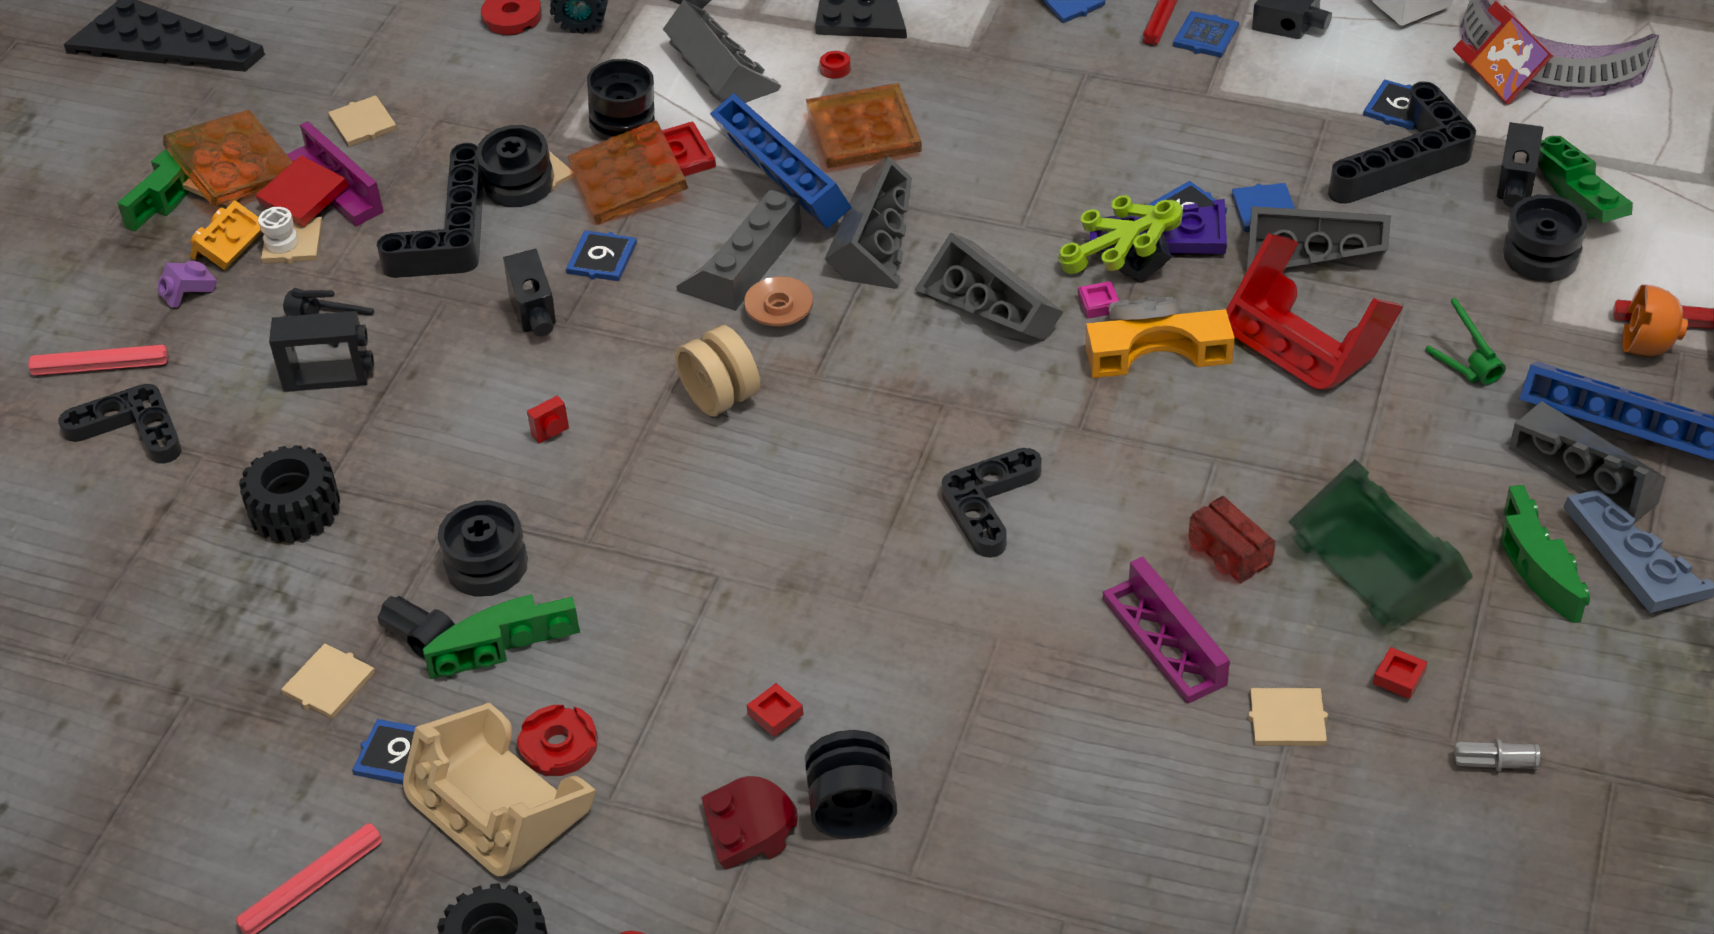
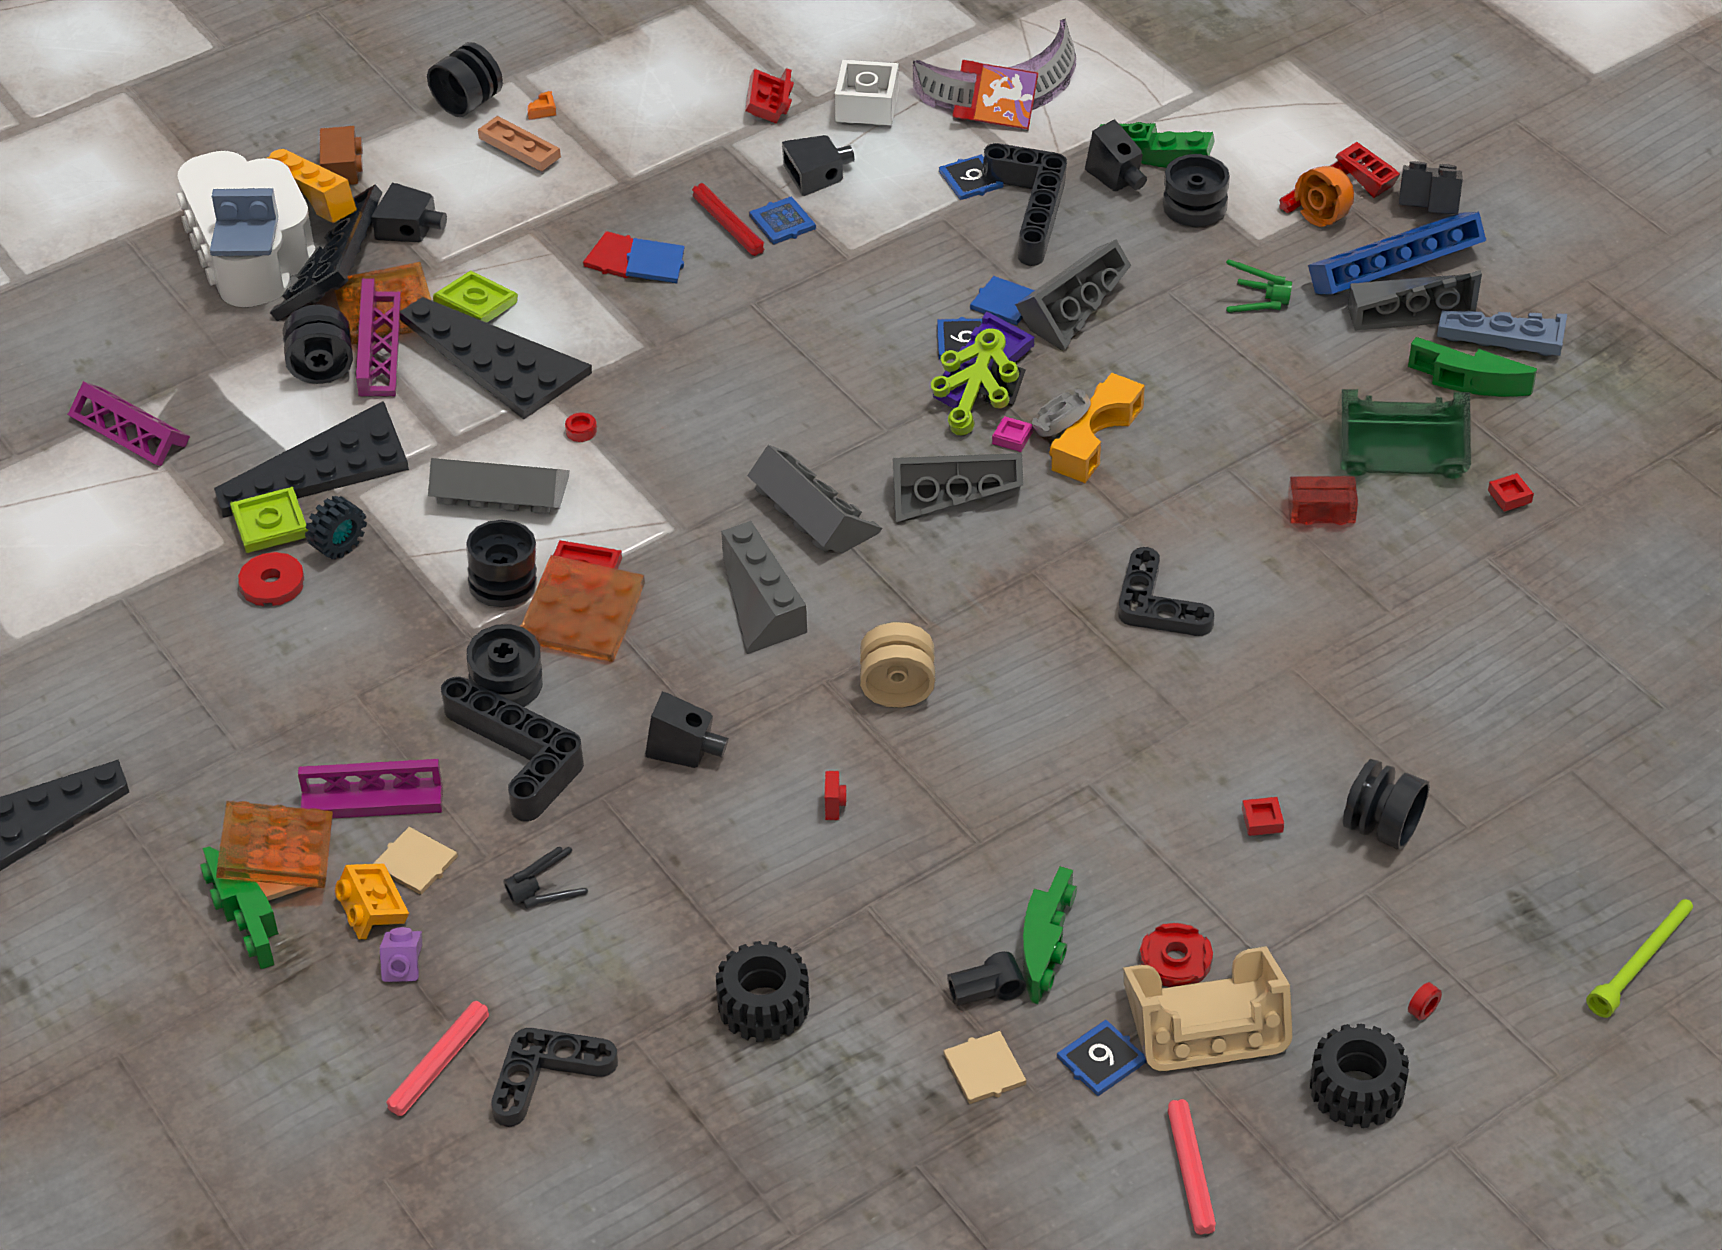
camera: 55 degrees left, 0 degrees up
red tile [255,155,349,227] -> none
white wheel [258,207,298,254] -> none
black window [269,311,374,392] -> none
tan piece [328,95,397,147] -> none
black wheel [438,500,528,597] -> none
piece [566,230,637,281] -> none
dark red slope [701,776,798,870] -> none
blue brick [710,93,852,229] -> none
nougat dish [744,276,813,326] -> none
clear orange plate [806,83,922,168] -> none
magenta fence [1102,556,1230,704] -> none
red windscreen [1226,233,1403,390] -> none
tan piece [1248,688,1328,746] -> none
light grey axle [1454,739,1540,772] -> none

